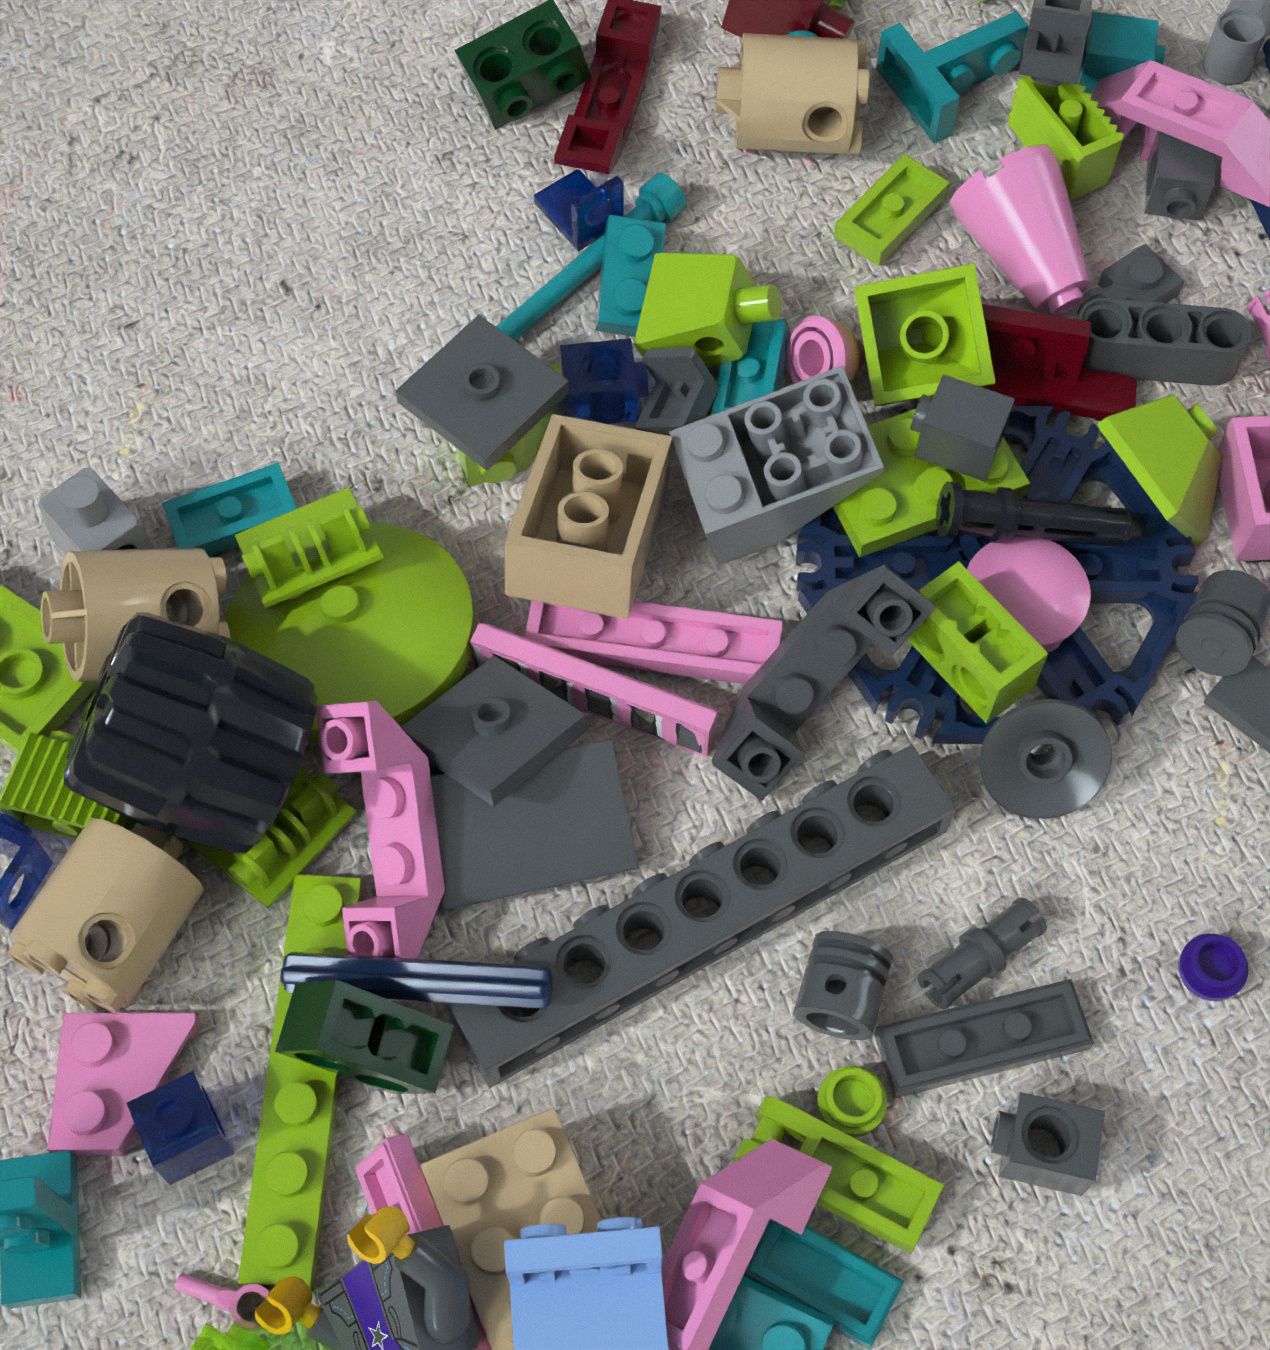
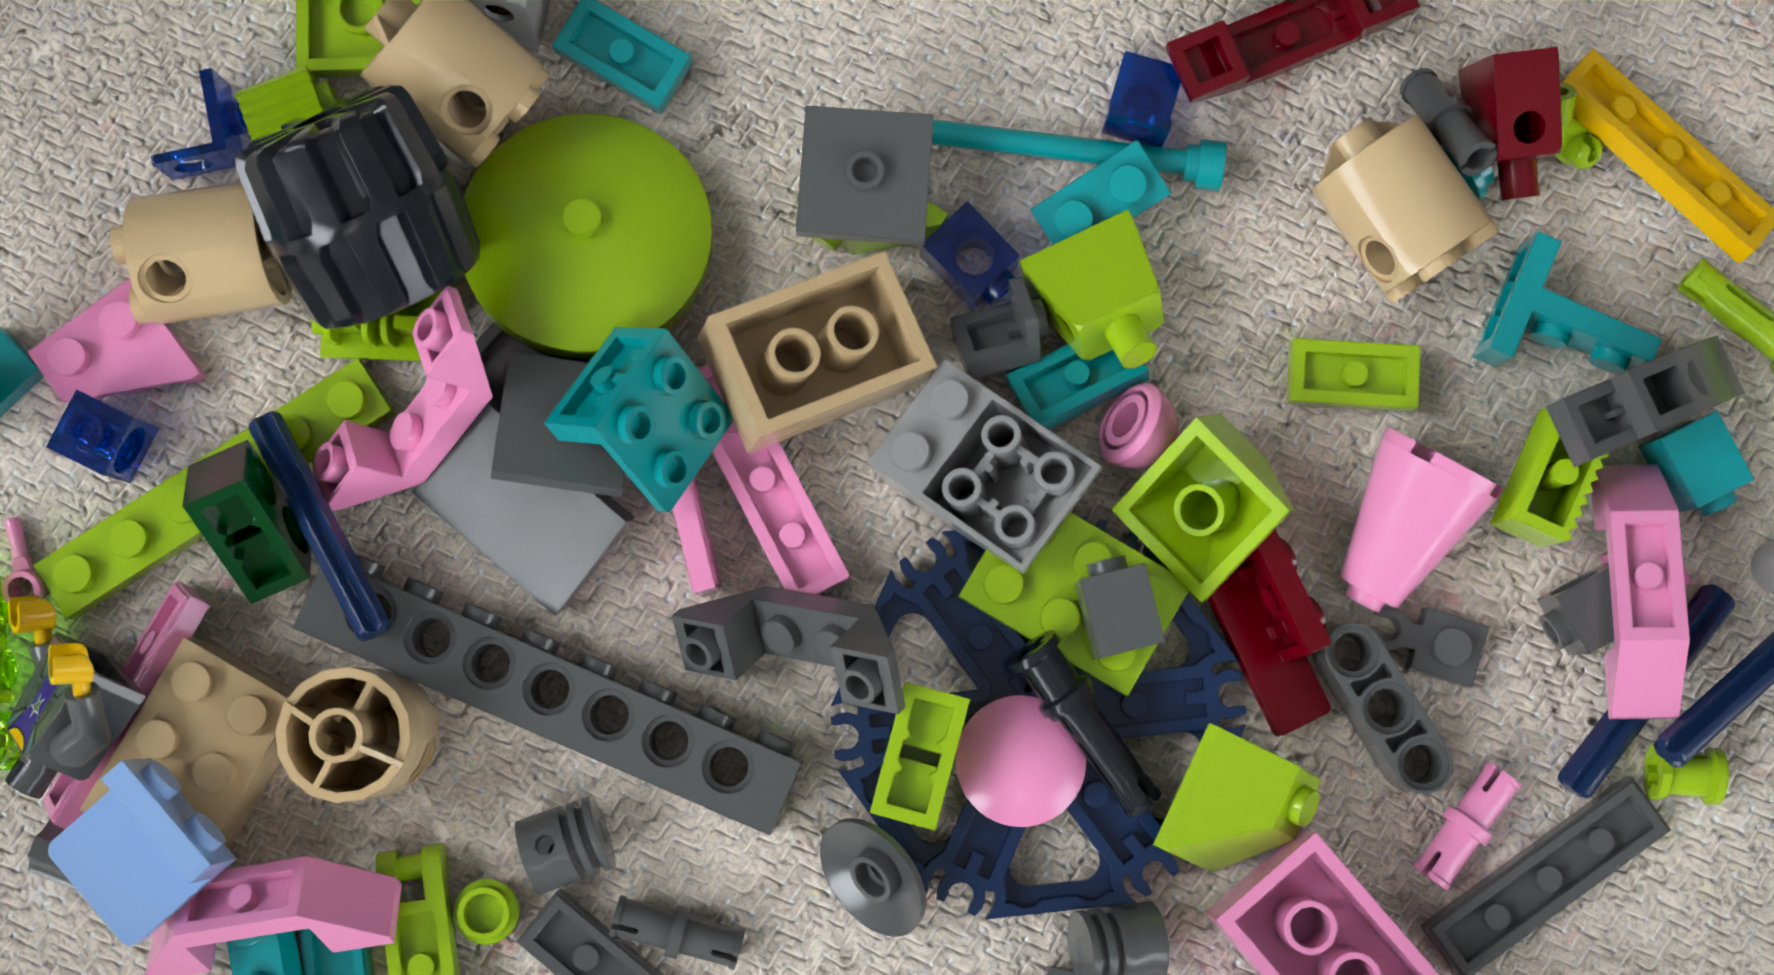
camera: 55 degrees right, 20 degrees up
lime hinge [235,487,384,608] -> none
none -> tan cylinder [275,667,440,803]
none -> teal bracket [544,327,733,512]
none -> dark grey pin [1400,68,1497,176]

